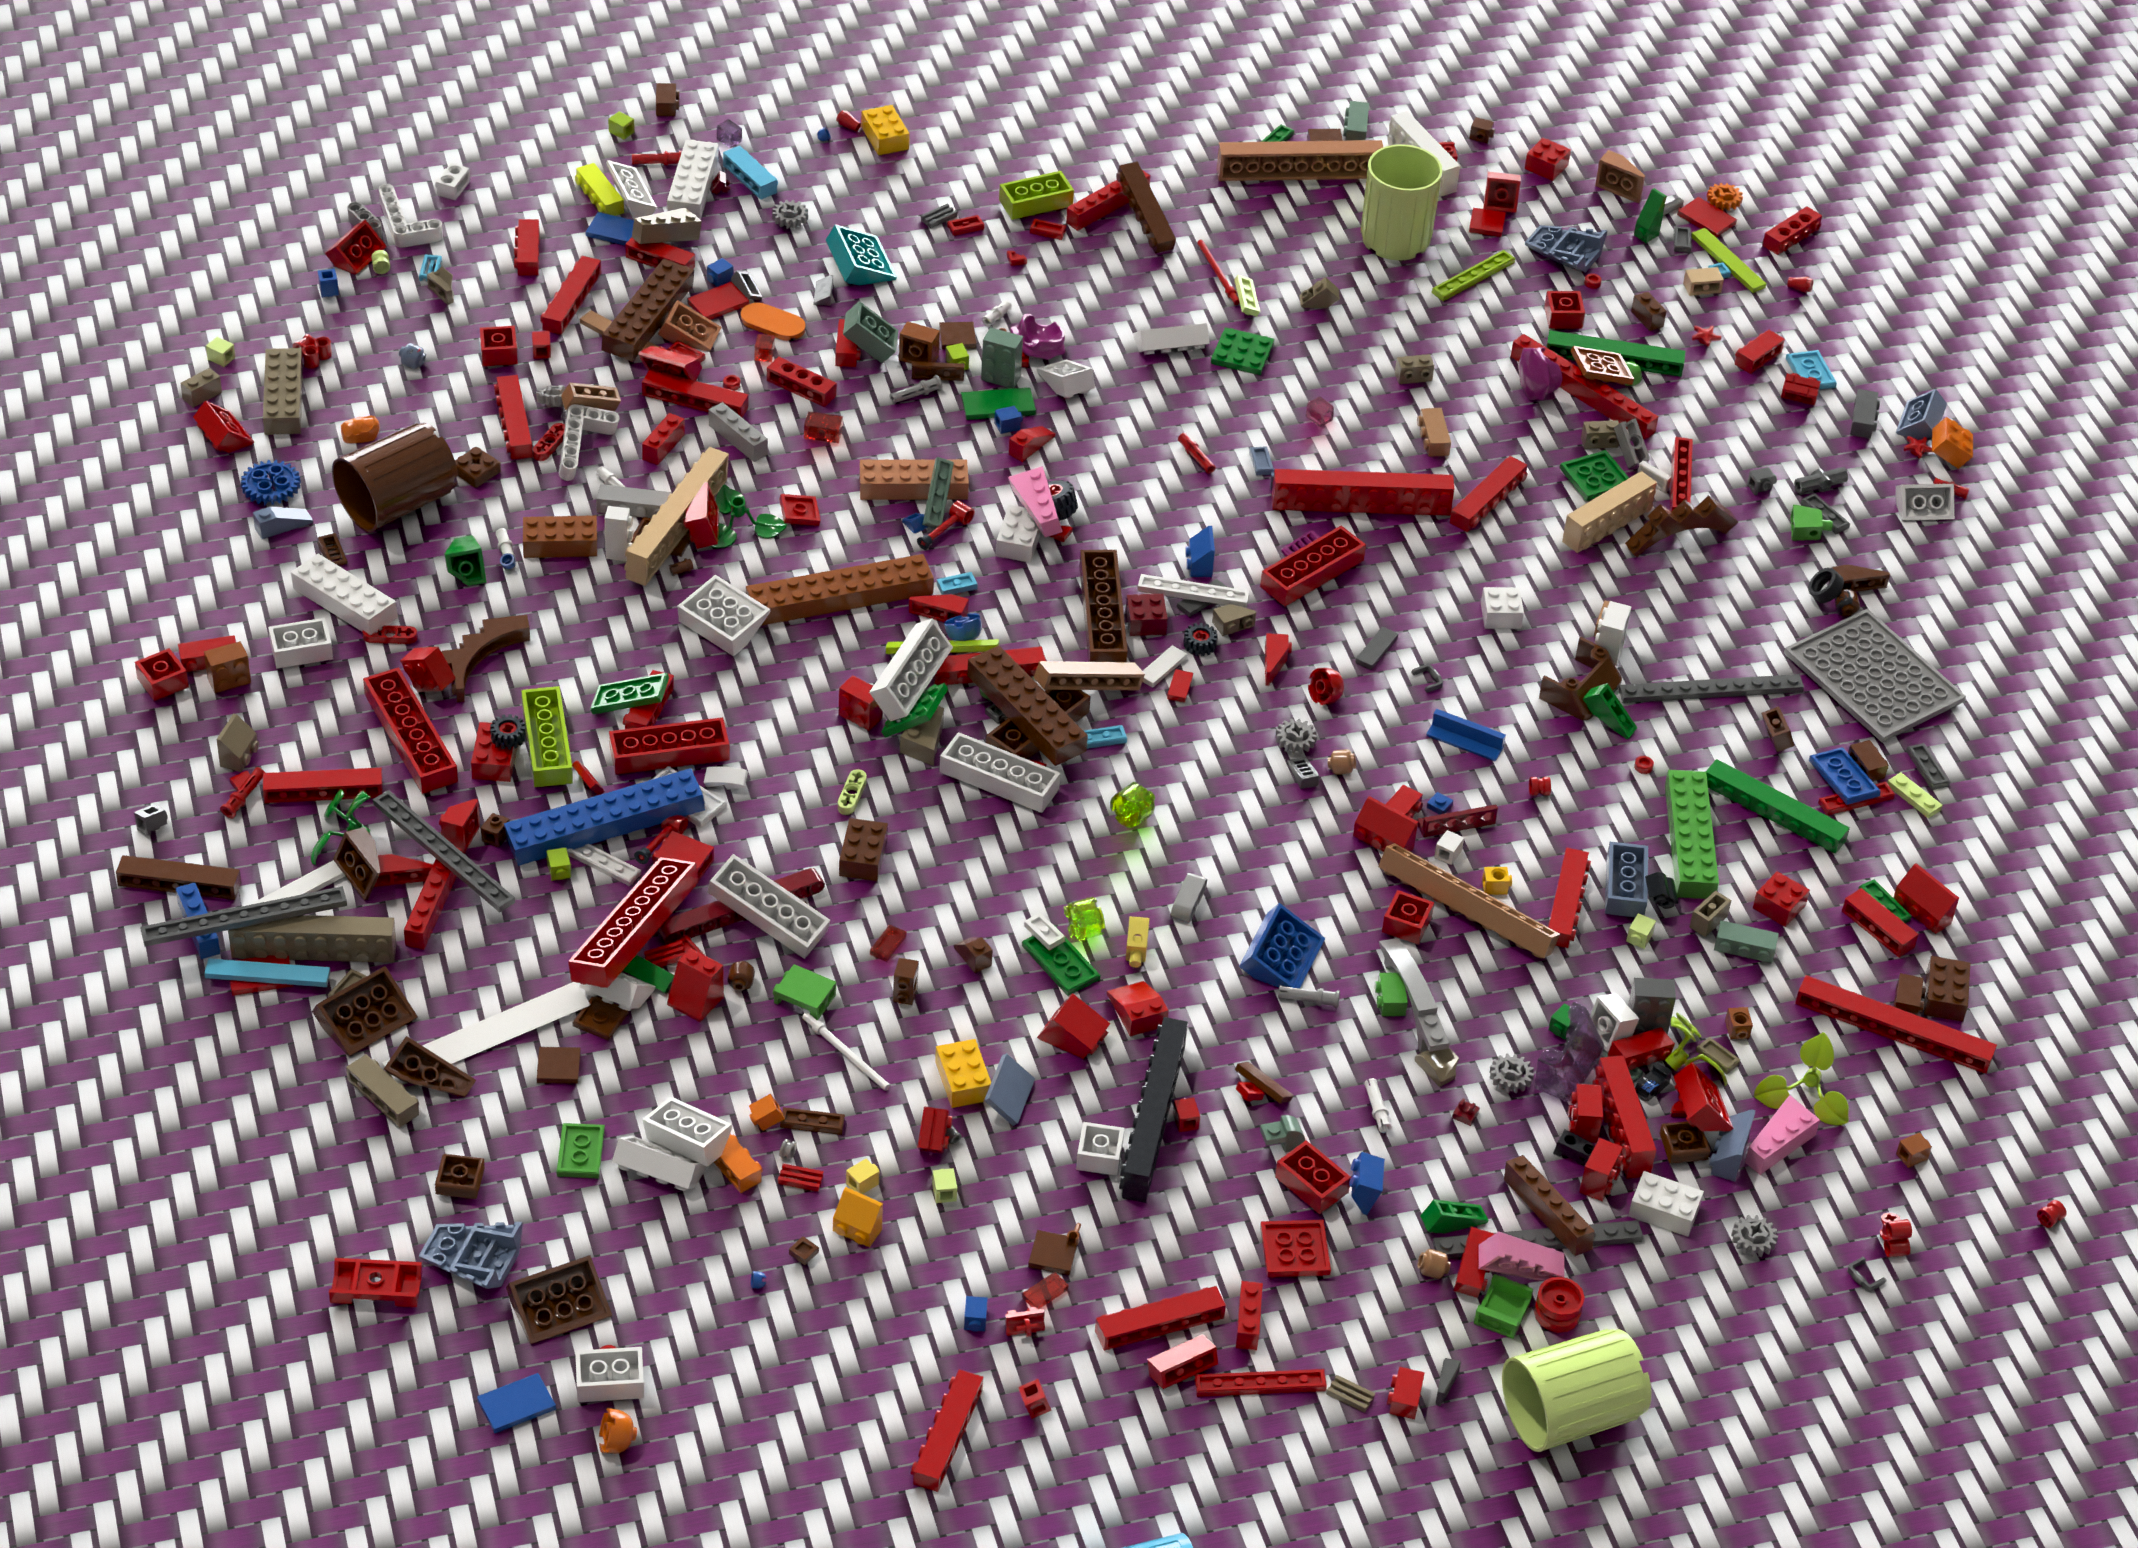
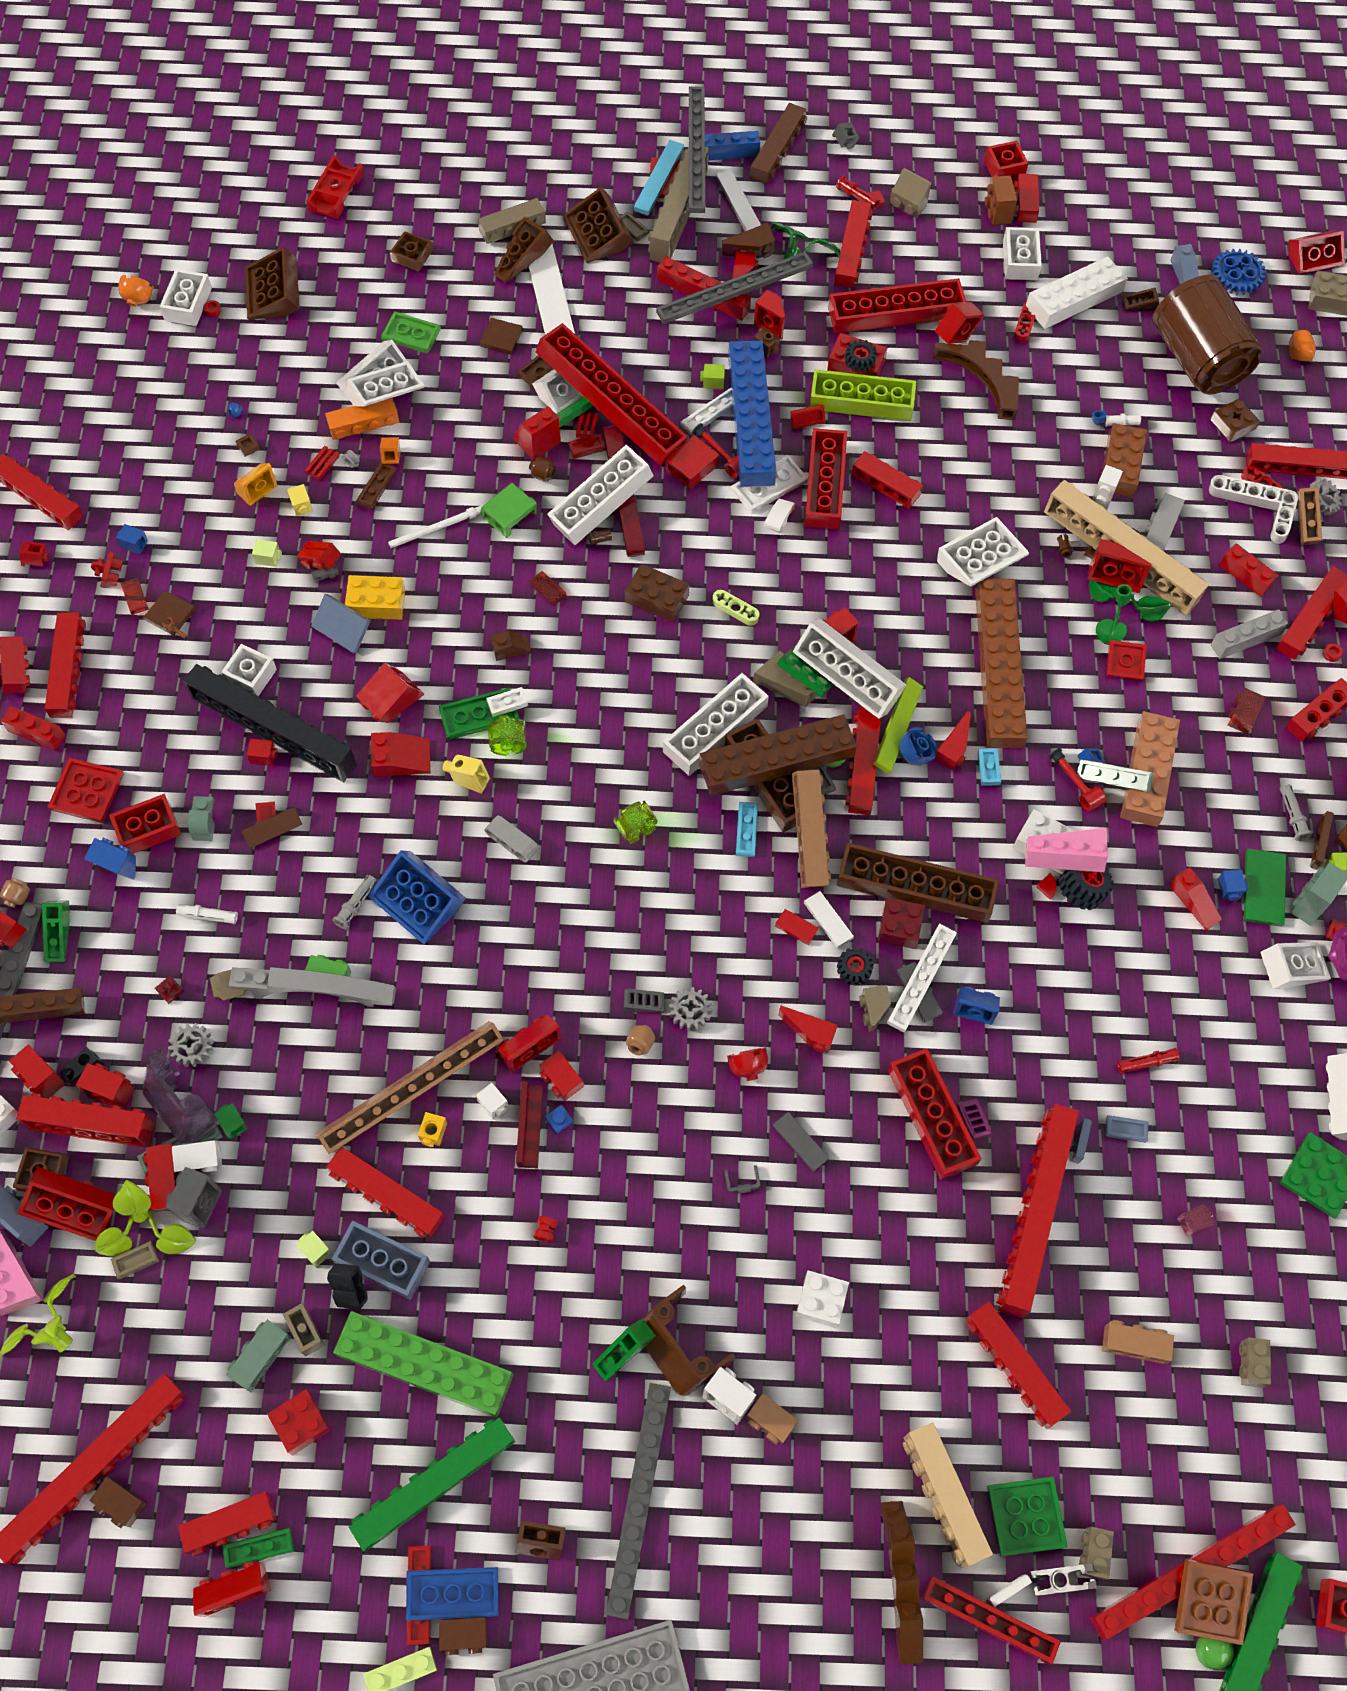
camera: 110 degrees right, 20 degrees up
sand blue wedge [419,1222,523,1289] -> none
green slope [444,535,487,586] -> none
blue tile [477,1373,556,1434] -> none
green tile [590,673,669,714] -> none
white axle [596,466,625,487] -> none
reddish brown brick [893,957,919,1005] -> none
red brick [1382,890,1434,945] -> none
blue panel [1426,709,1506,761] -> none
magenta piece [1518,347,1562,401] -> none
red tile [1634,756,1654,774] -> none
black leg [1635,1061,1672,1101] -> none
dark orange brick [1725,1007,1753,1039] -> none
reddish brown brick [1923,956,1971,1022] -> none

